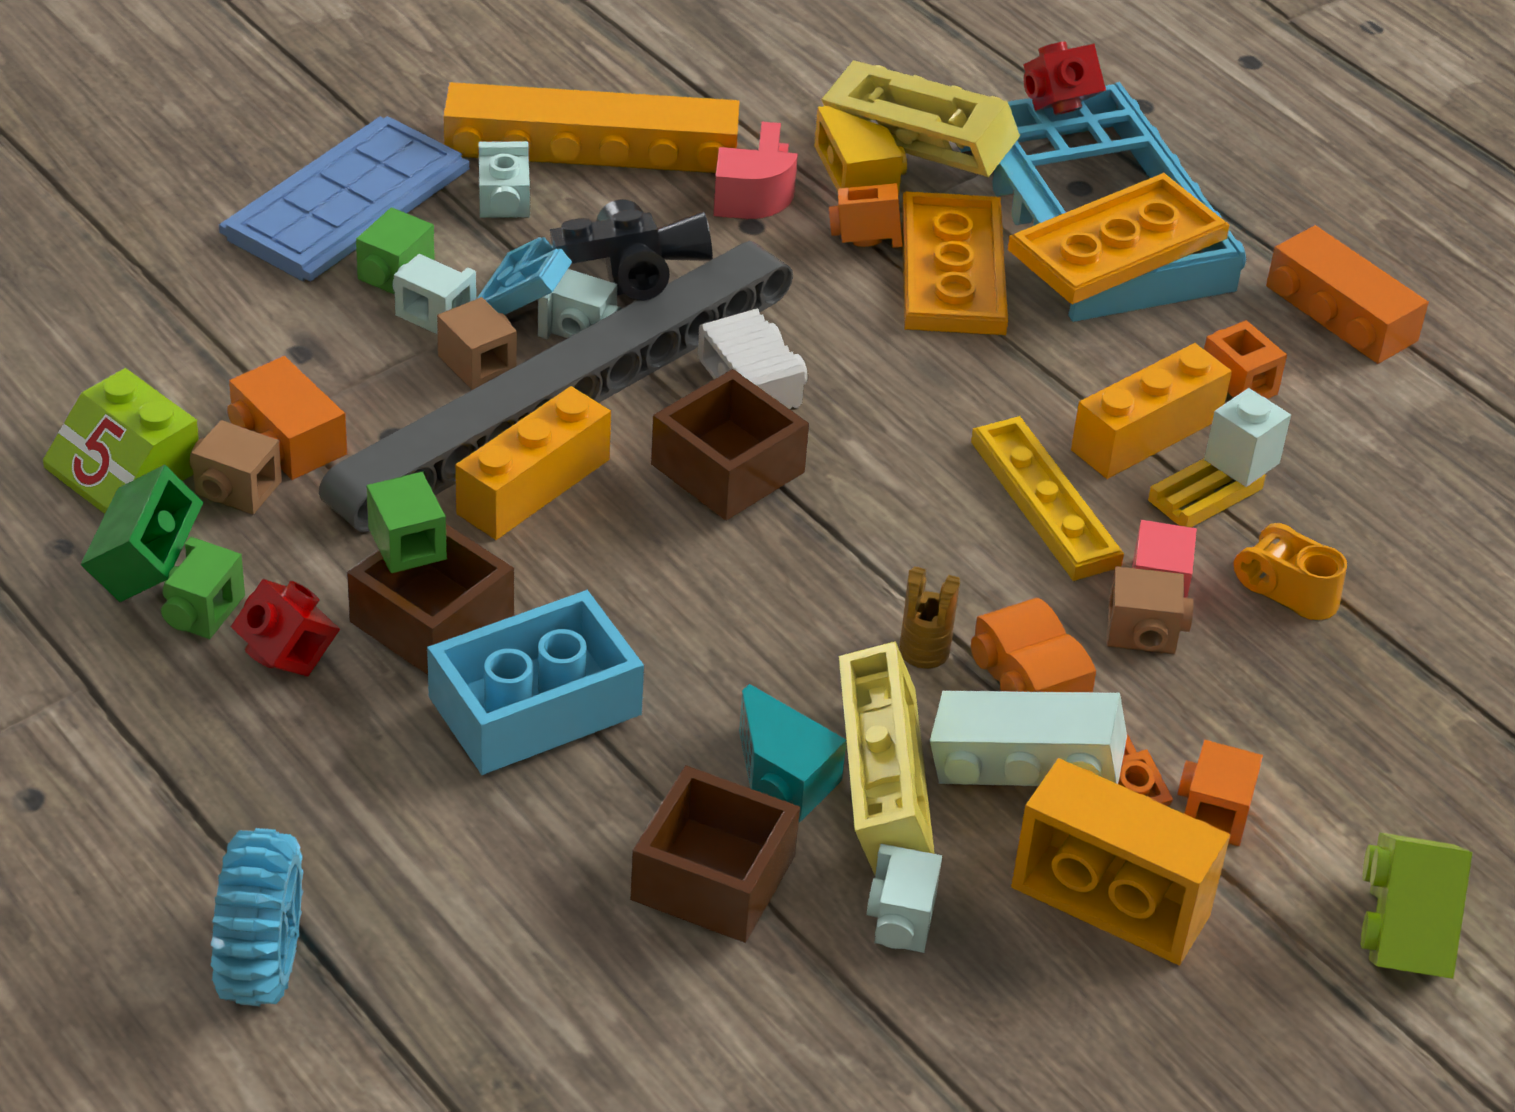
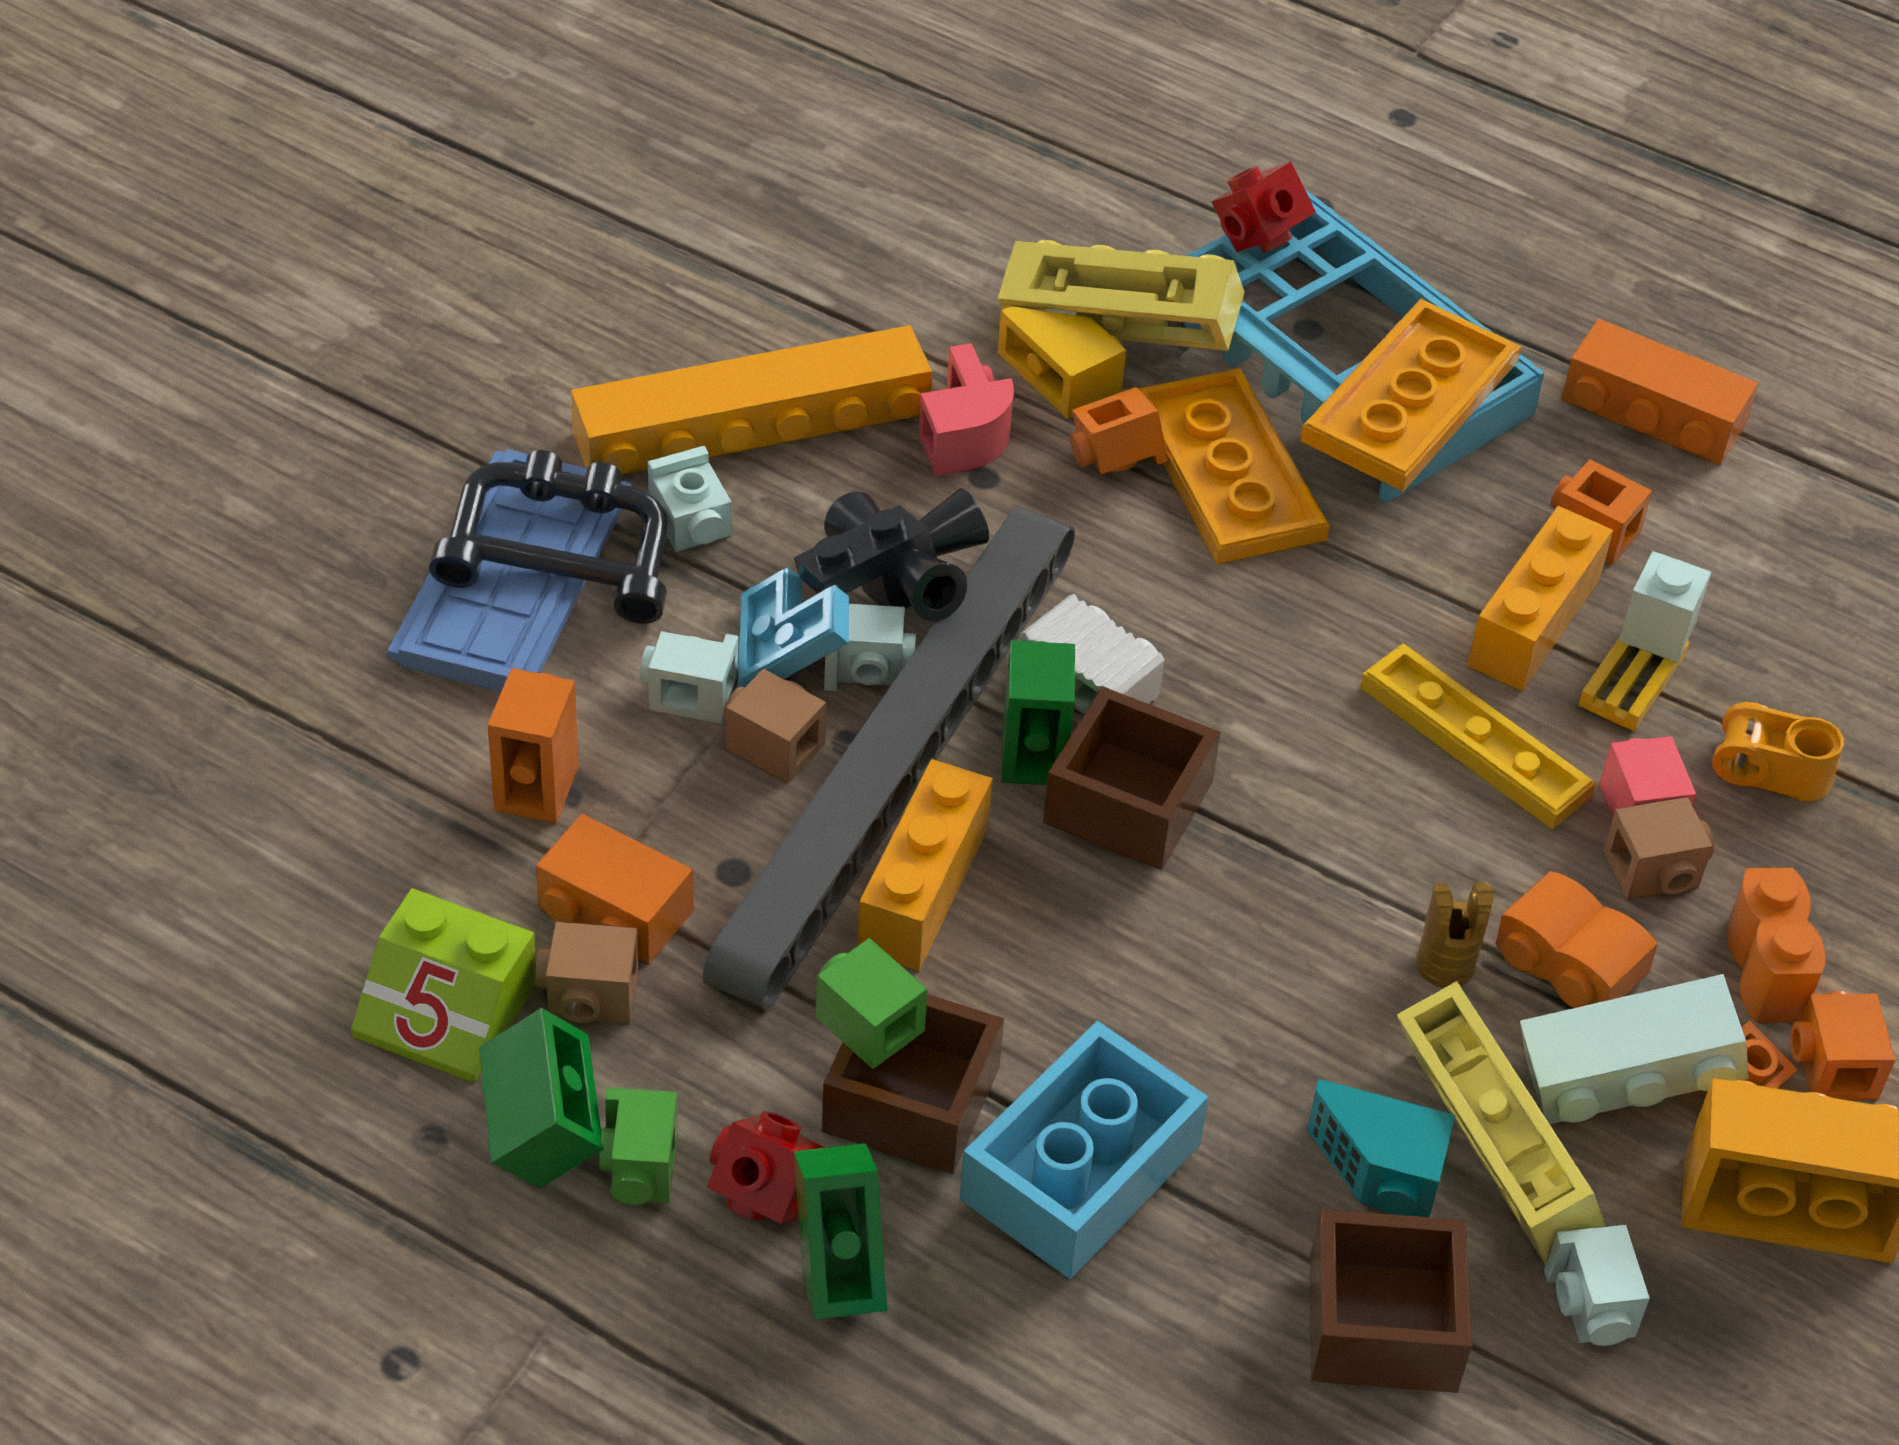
camera: 20 degrees left, 5 degrees up
bright green brick [356,207,435,295] -> none
none -> black bar [429,450,667,624]
none -> orange brick [487,668,579,824]
none -> green brick [794,1143,888,1320]
none -> green brick [1001,640,1075,785]
none -> orange brick [1726,867,1826,1023]

